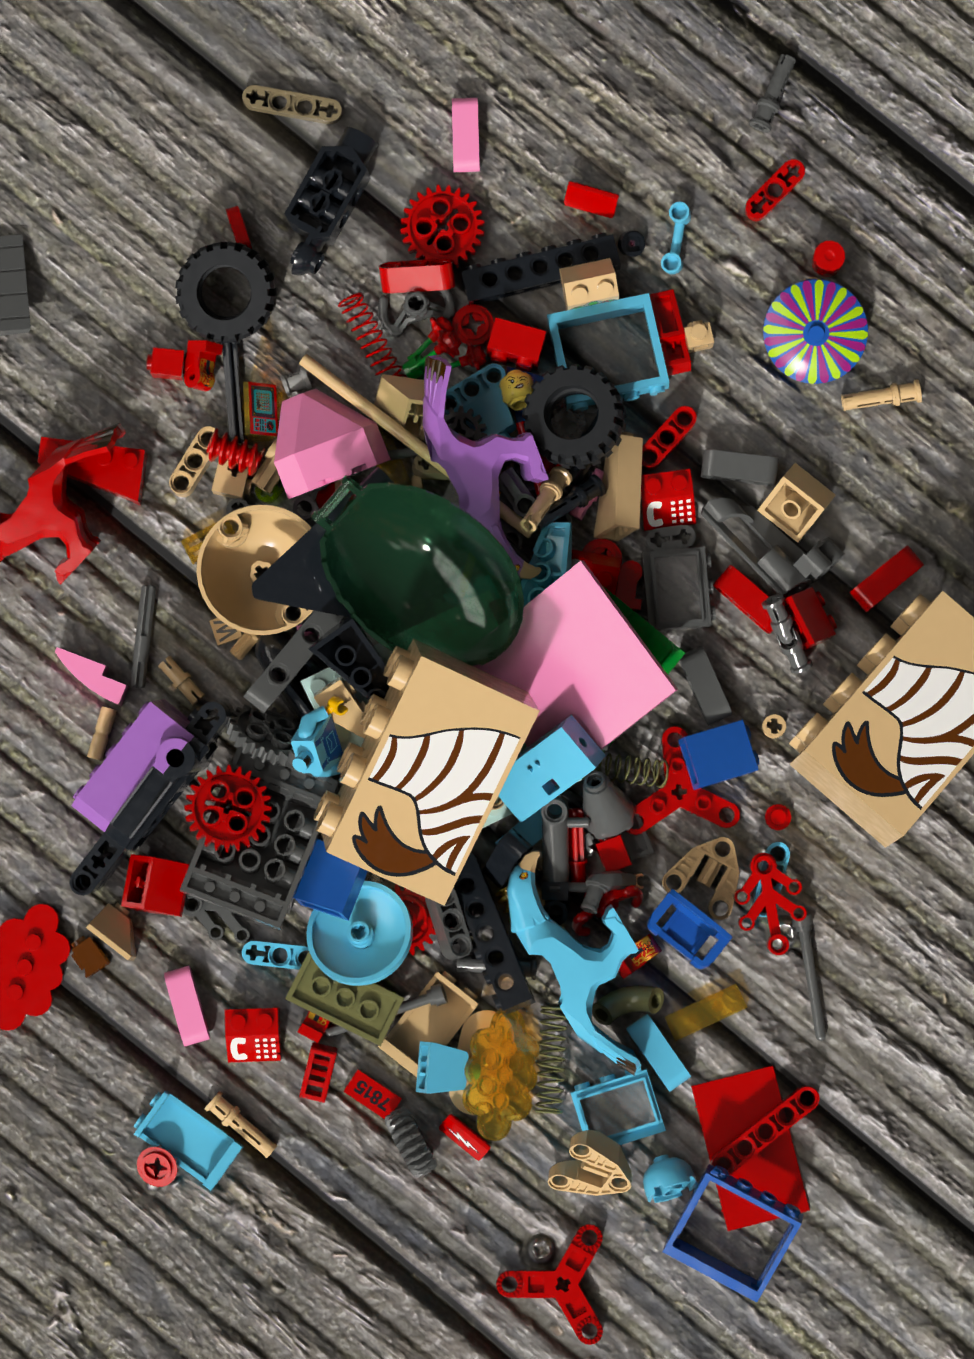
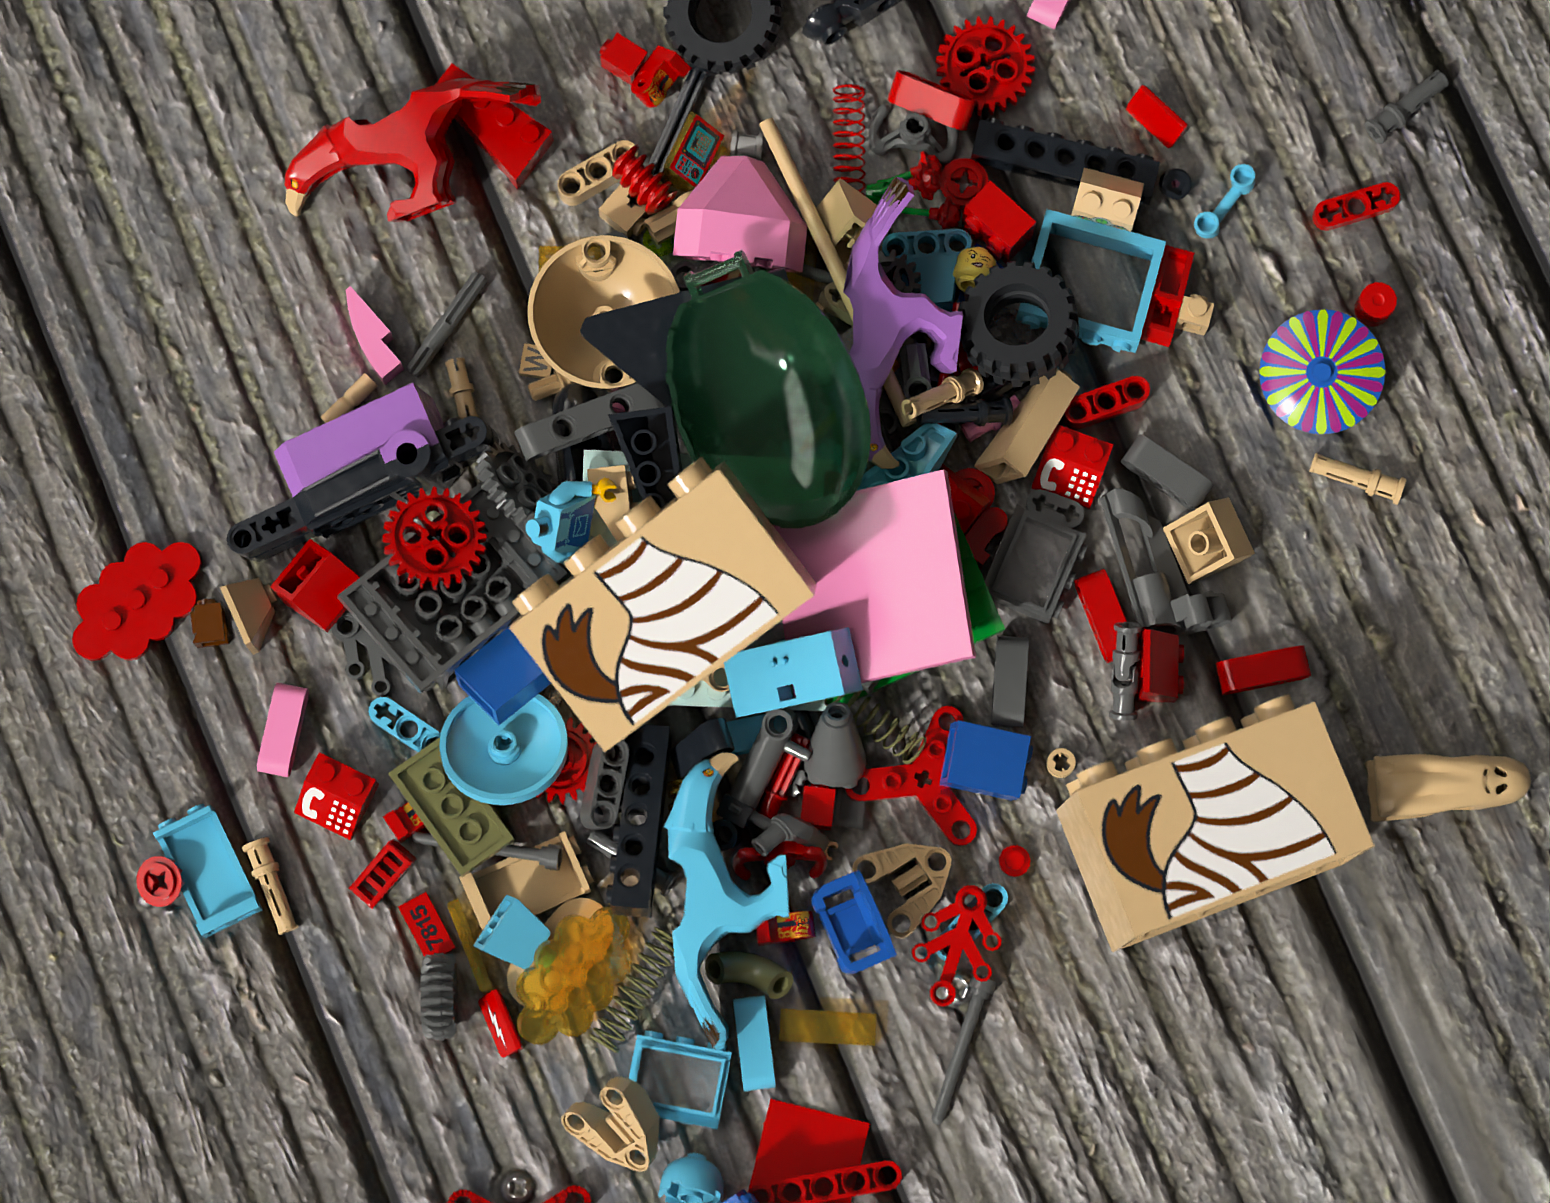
camera: 25 degrees right, 5 degrees down
none -> clear yellow tile [447,899,494,994]

